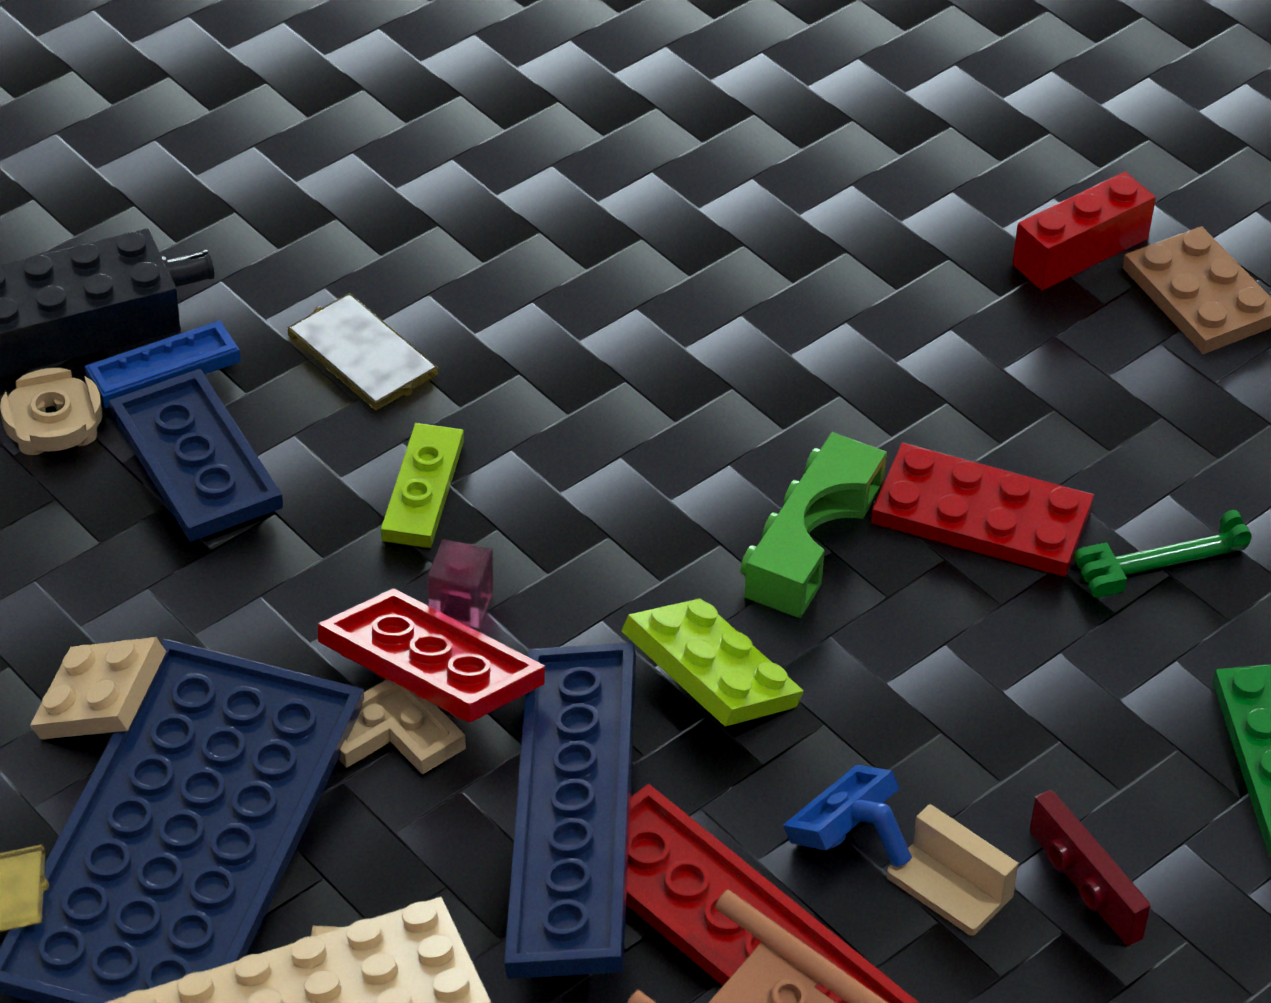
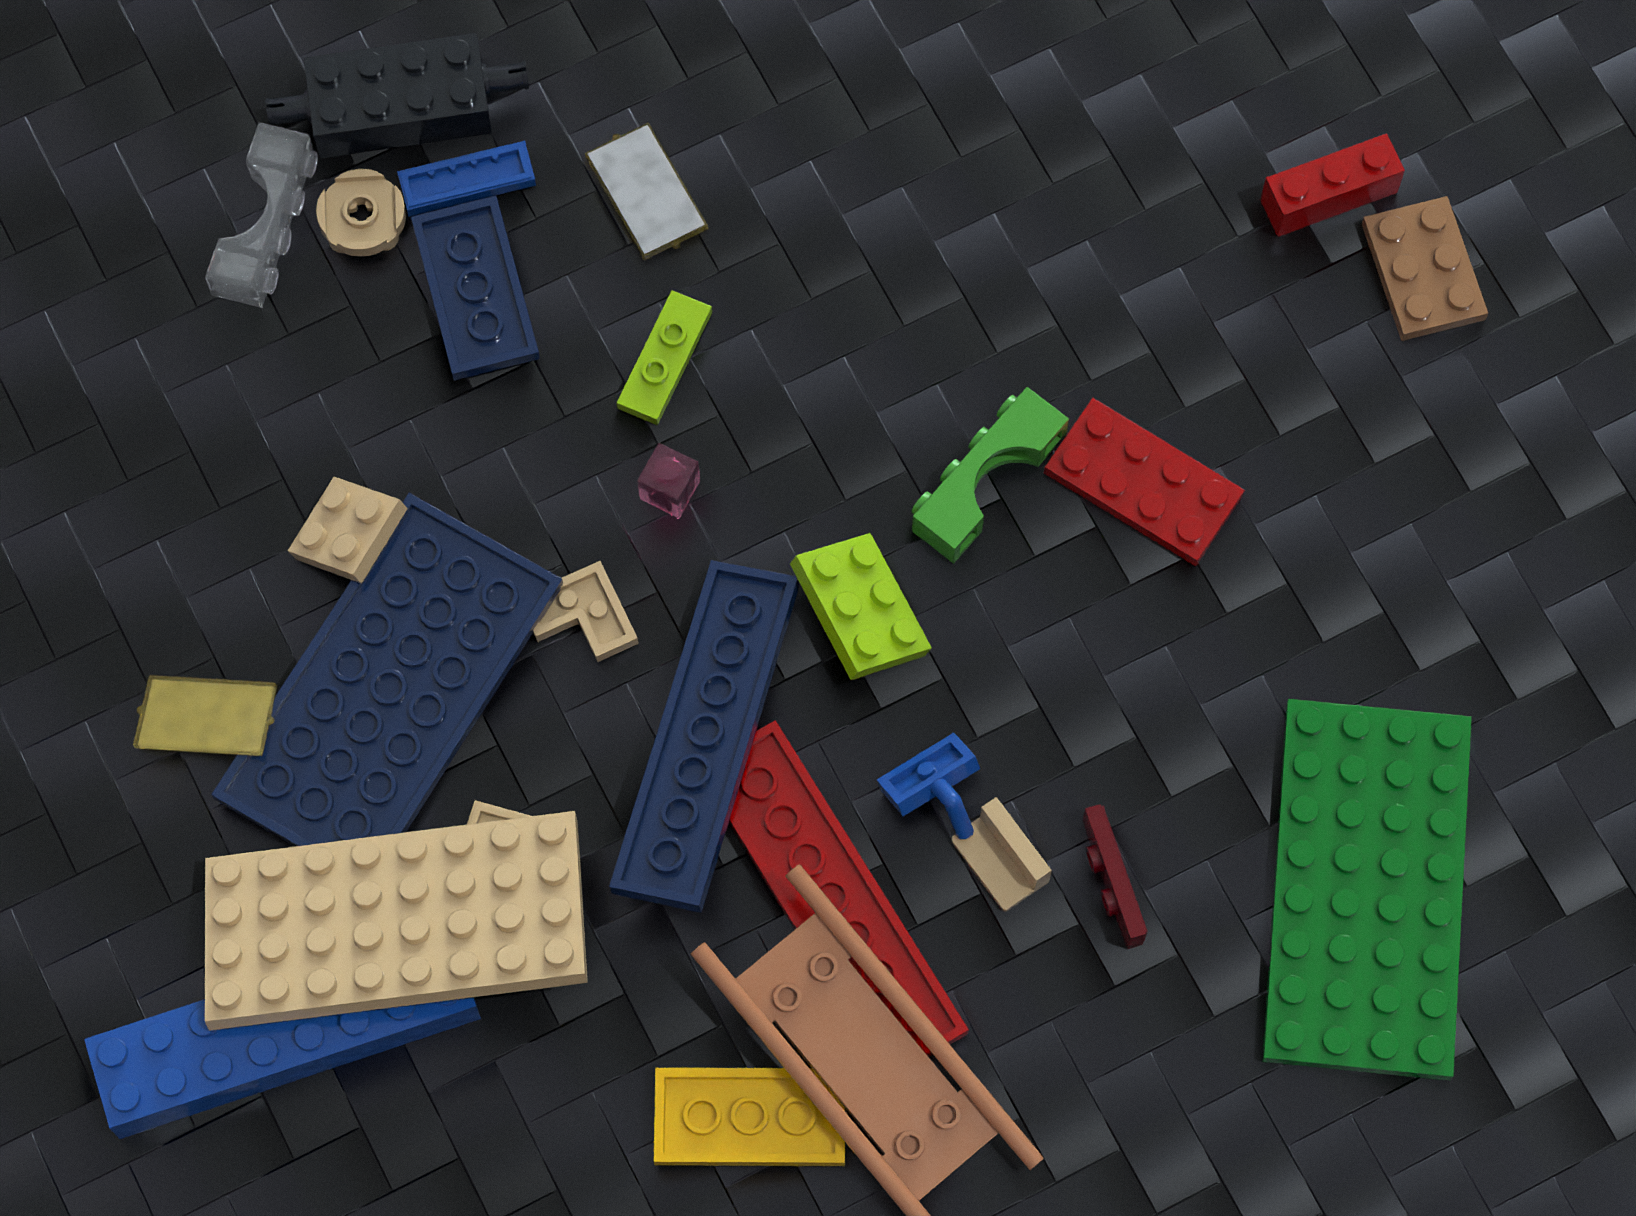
camera: 15 degrees right, 25 degrees up
red plate [318,588,545,723] -> none
green hinge [1073,510,1252,598] -> none

